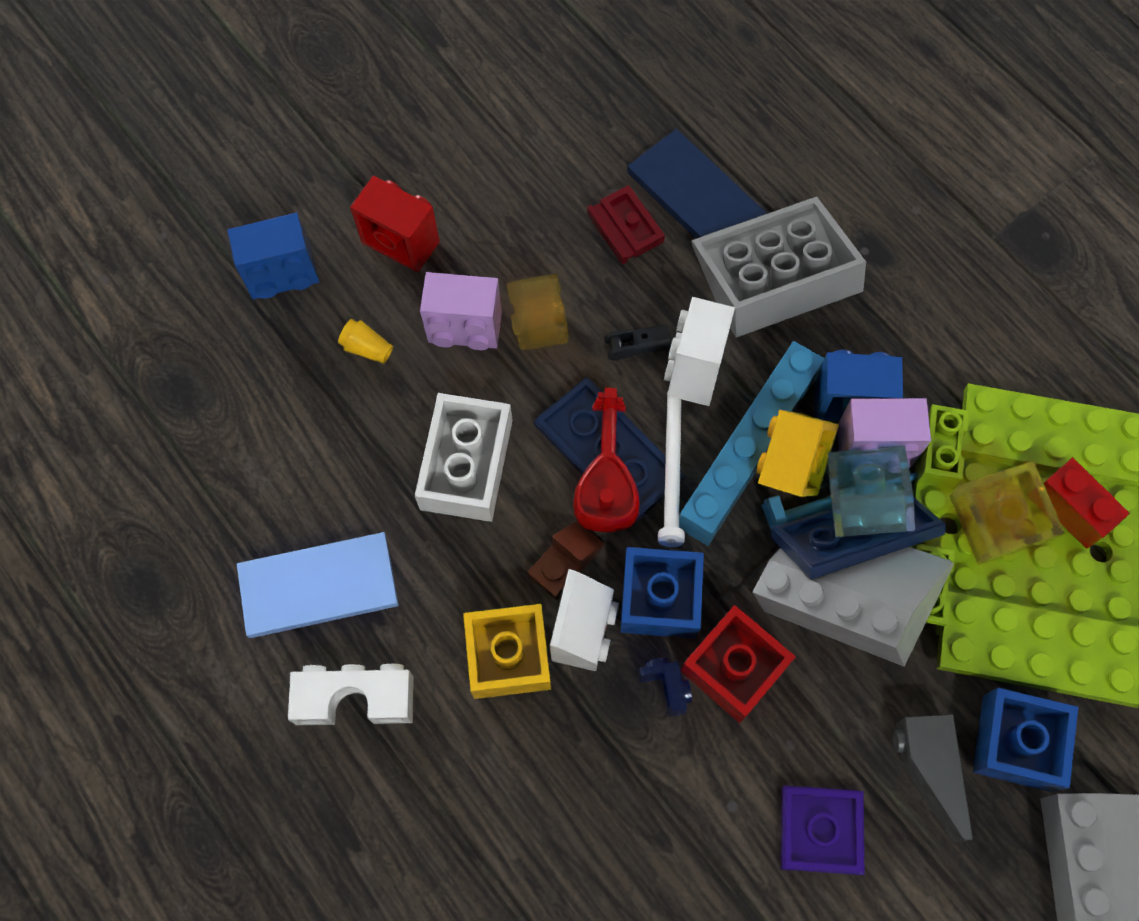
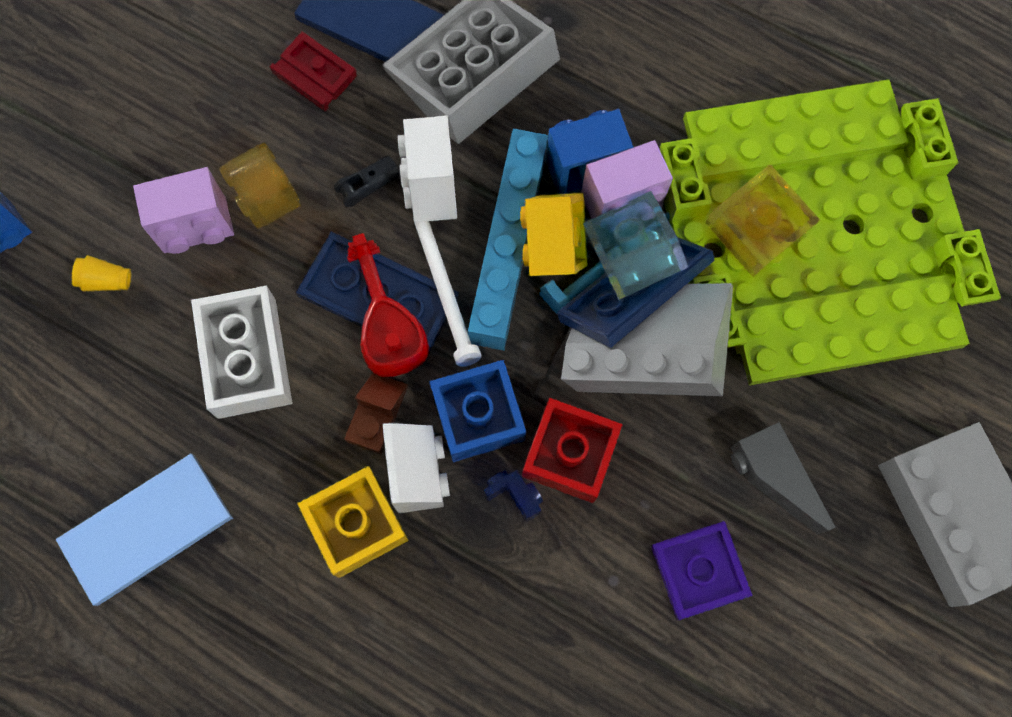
camera: 25 degrees left, 5 degrees up
white arch [288,664,414,725] -> none
red brick [350,175,440,273] -> none
blue brick [972,688,1078,792] -> none
red brick [1032,457,1130,549] -> none

